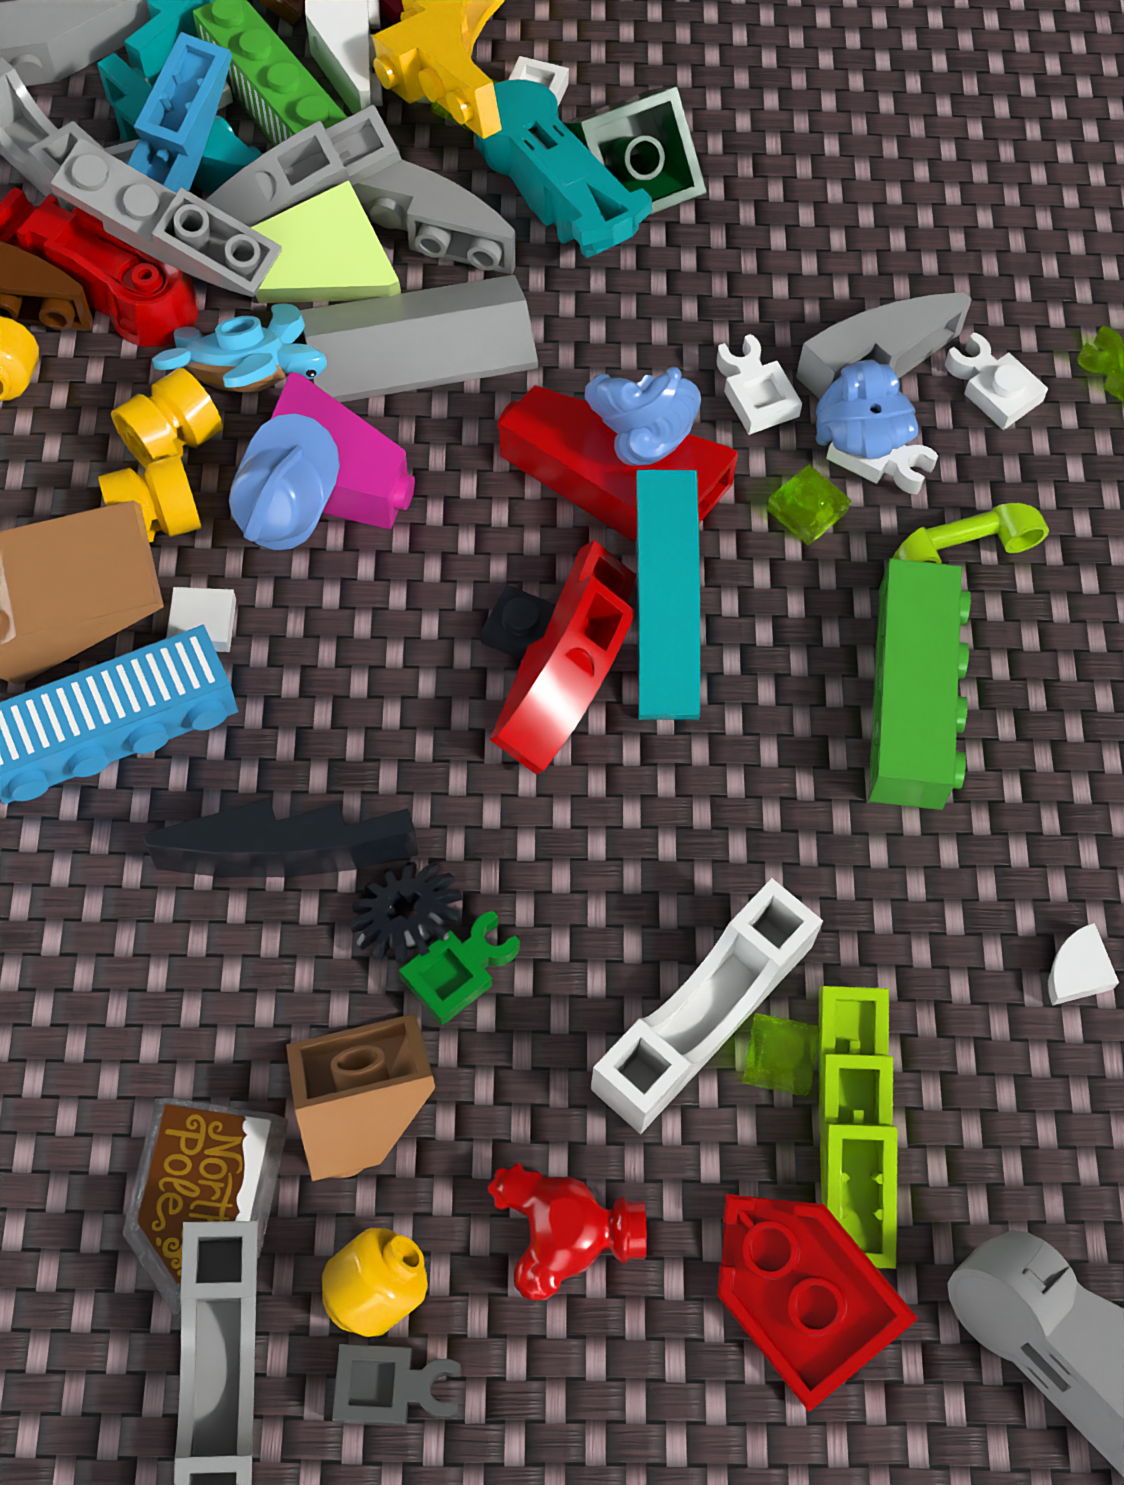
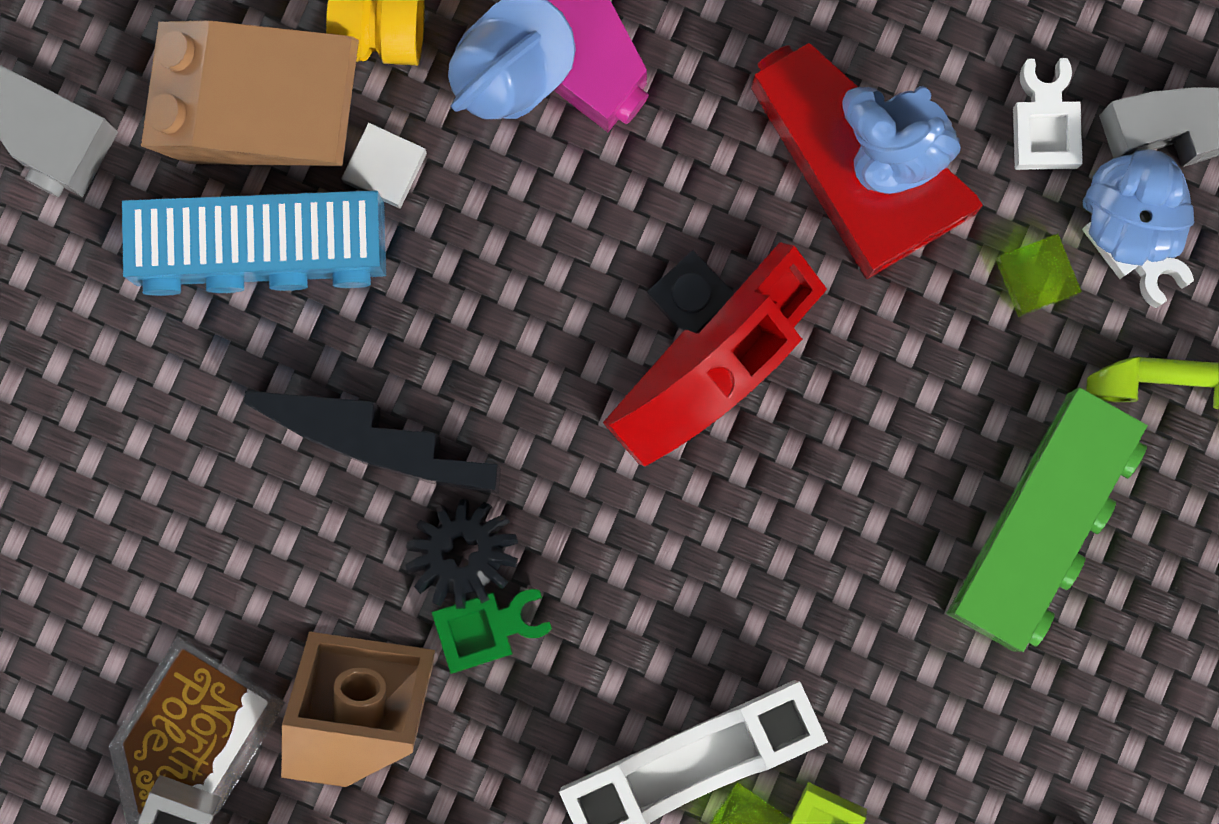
camera: 30 degrees right, 20 degrees up
teal slope [636,470,700,720] -> none

